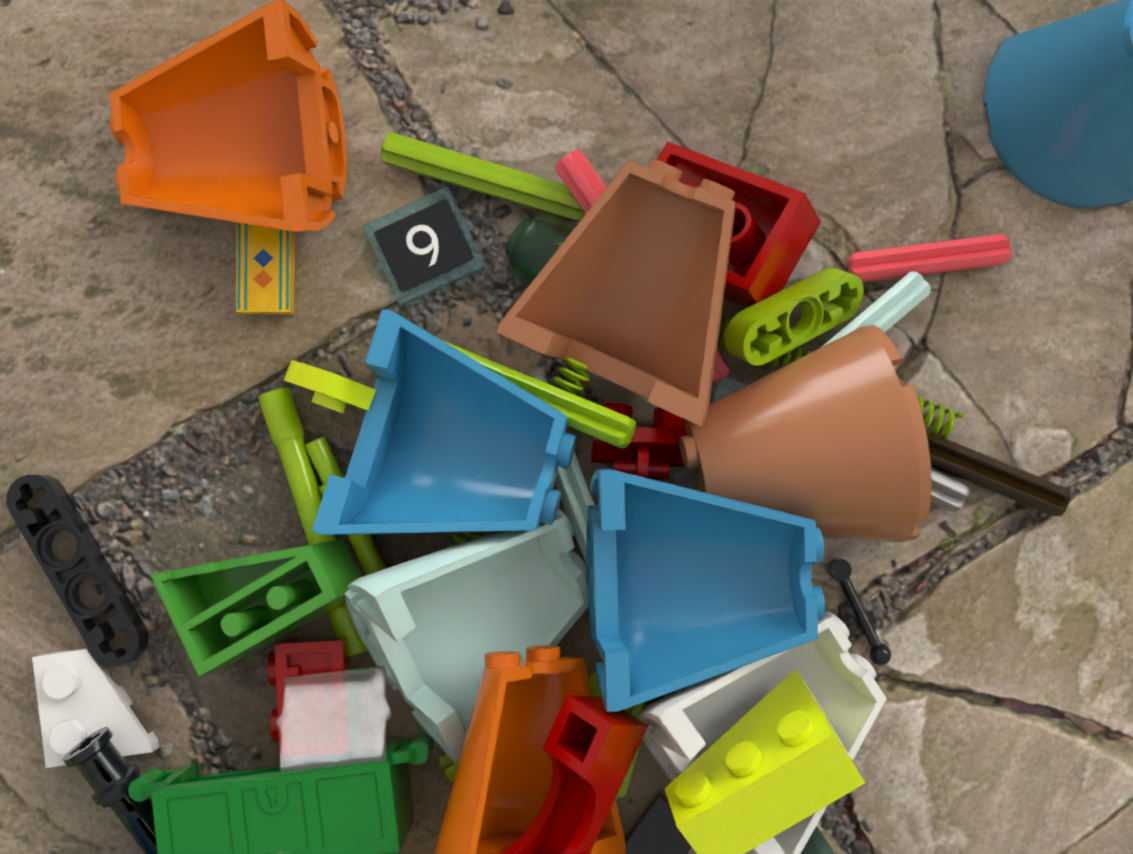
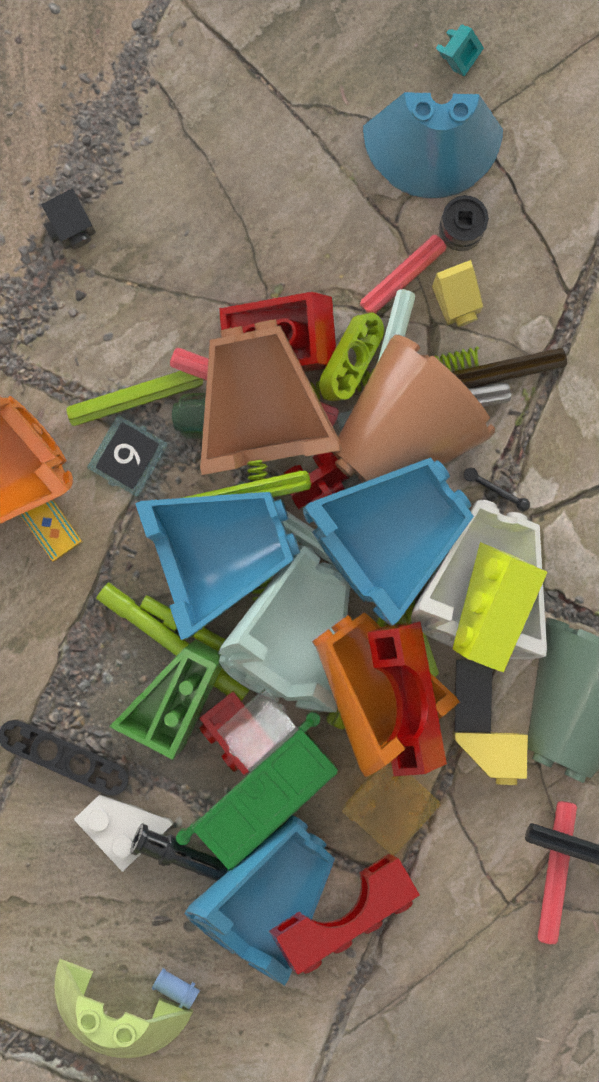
camera: 30 degrees left, 0 degrees up
neon yellow plate [284,360,376,413] -> none
none -> light yellow slope [432,260,483,327]
none -> black wheel [439,195,489,251]

